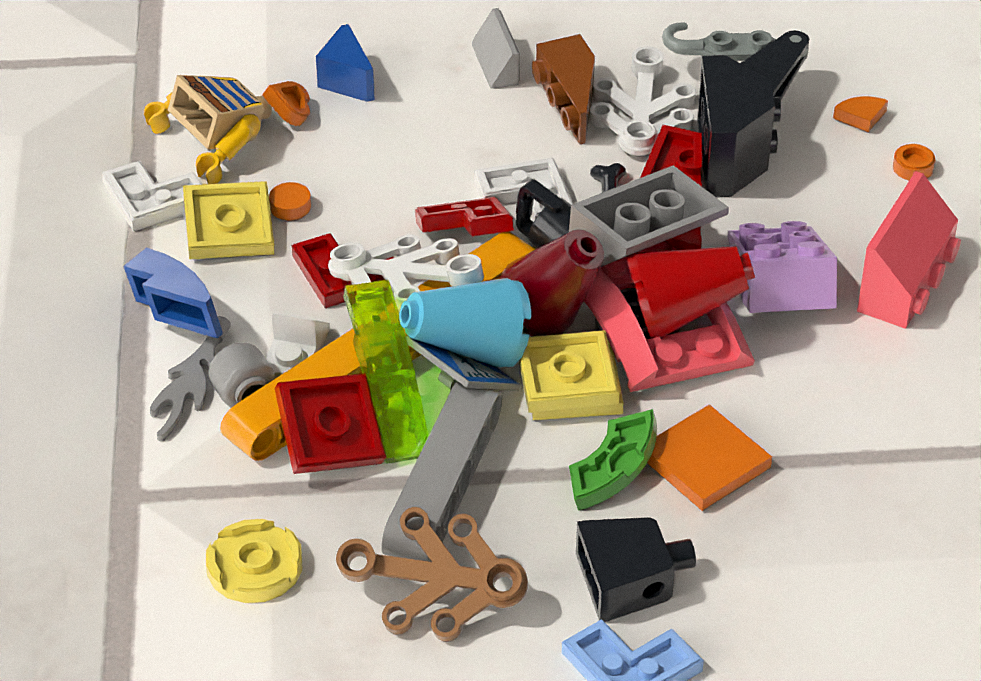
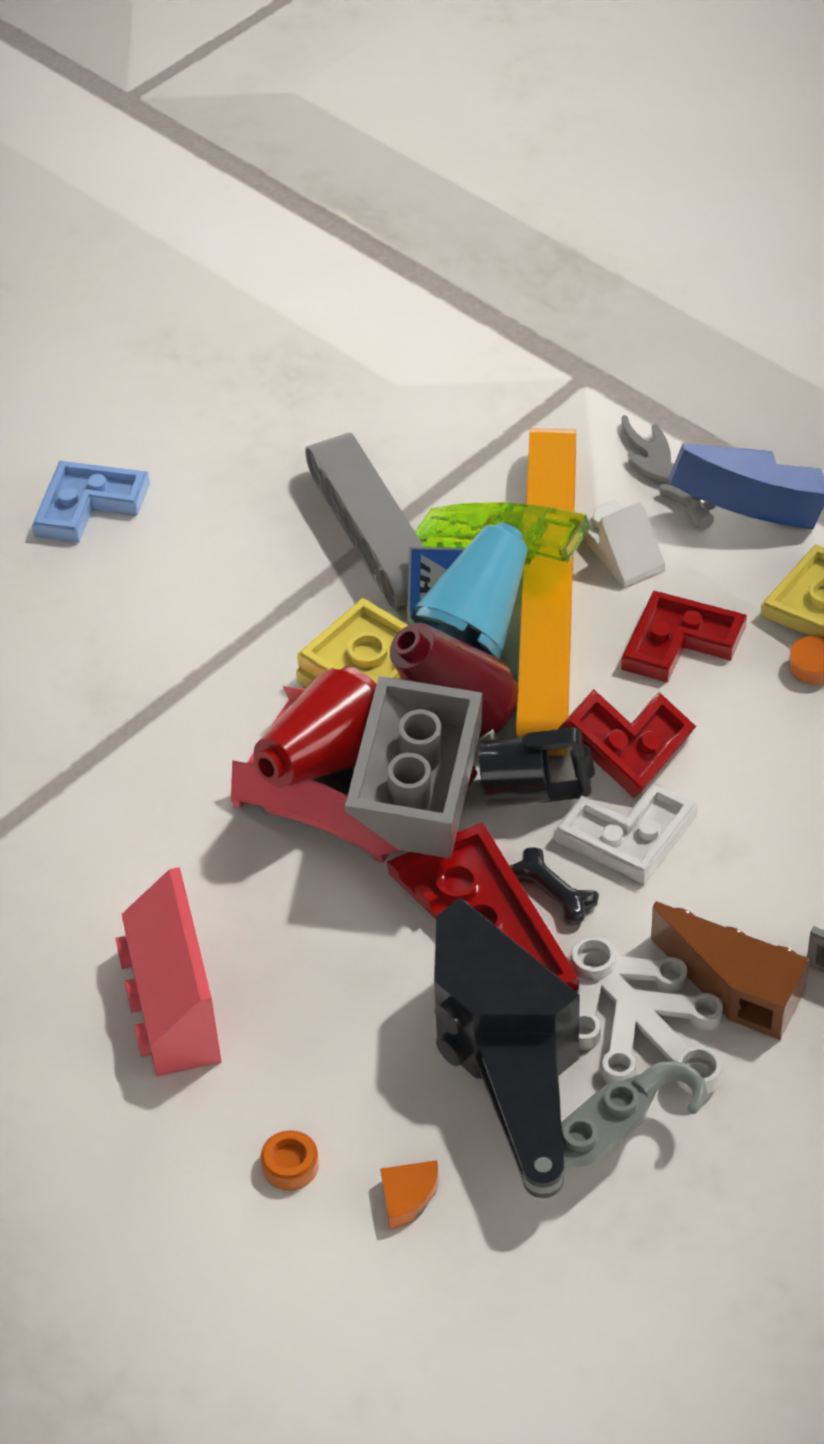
camera: 140 degrees right, 5 degrees up
light yellow tile [206,519,302,603] -> none
light grey head [208,342,275,408] -> none
red tile [274,373,386,474] -> none
white plant [328,235,484,312] -> none
medium nougat plant [336,507,528,642] -> none
bright green tile [569,409,657,511] -> none
black torso [576,517,696,622] -> none
orange tile [647,404,772,511] -> none
lavender slope [728,221,837,313] -> none

